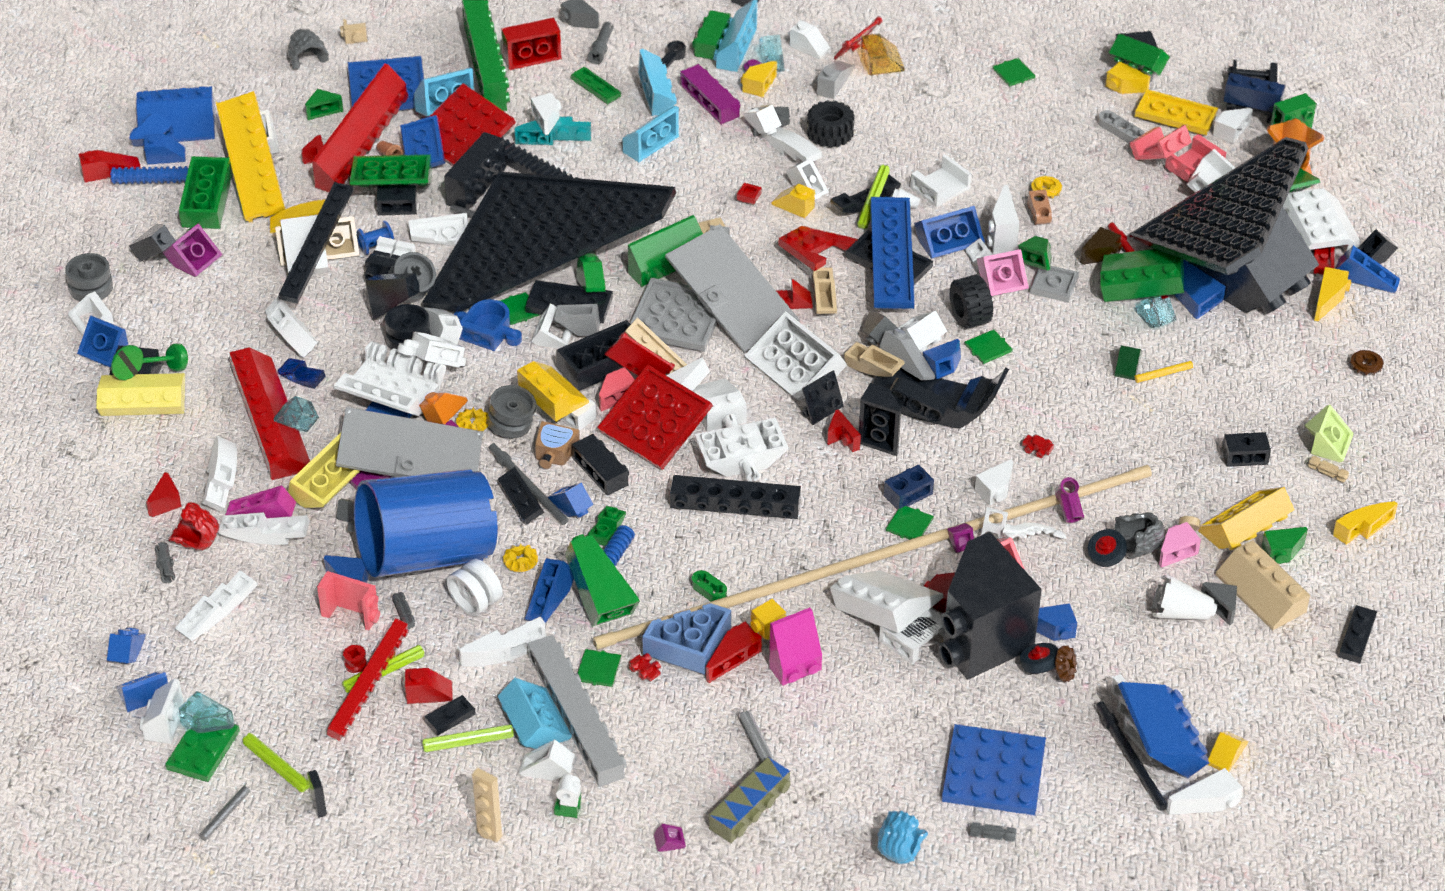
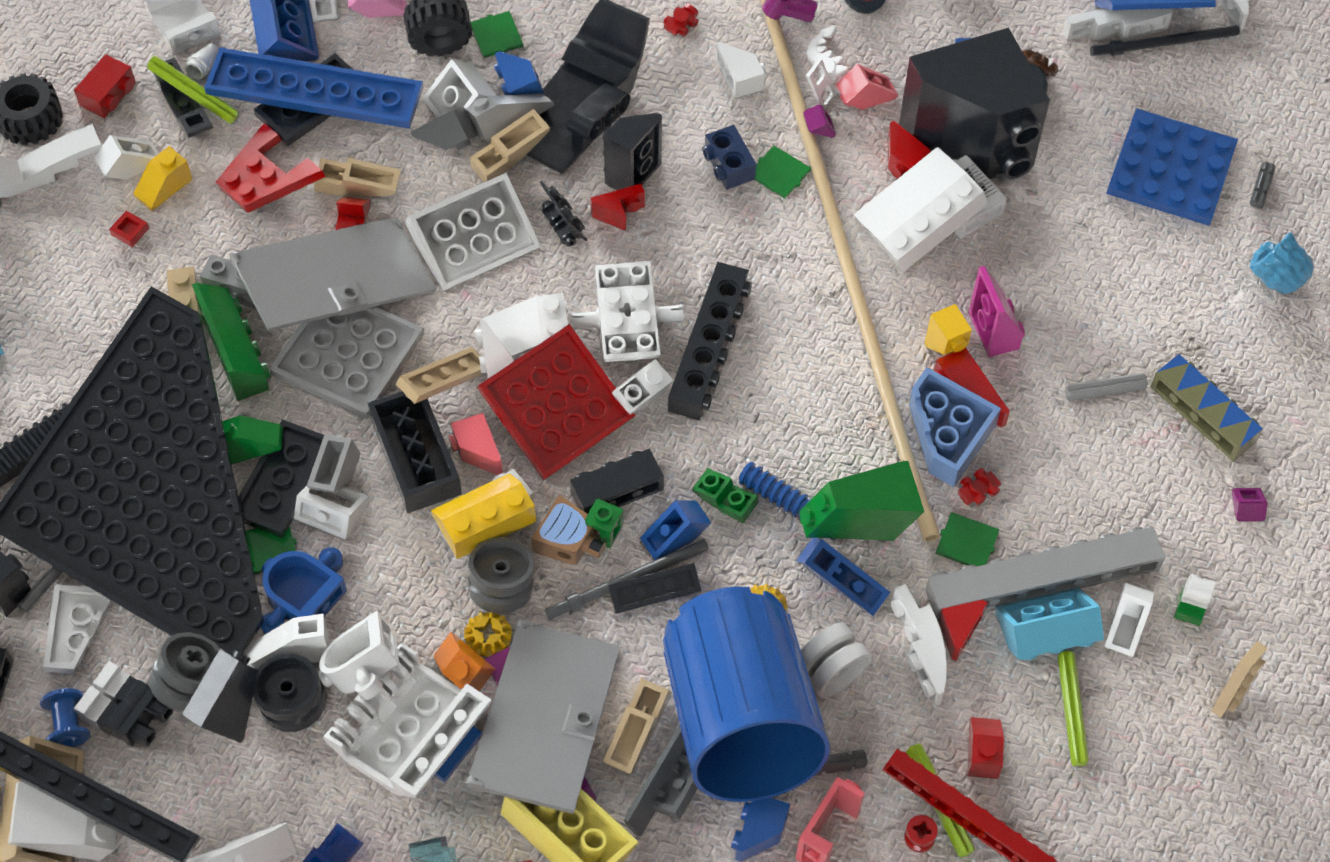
camera: 80 degrees left, 15 degrees up
black plate [424,695,476,736] -> none
red door [605,332,675,376] -> none
green beam [692,570,727,602] -> none
none -> red brick [74,54,136,119]
none -> green bracket [585,499,623,549]
none -> white slope [612,359,673,415]
none -> red slope [939,600,988,661]

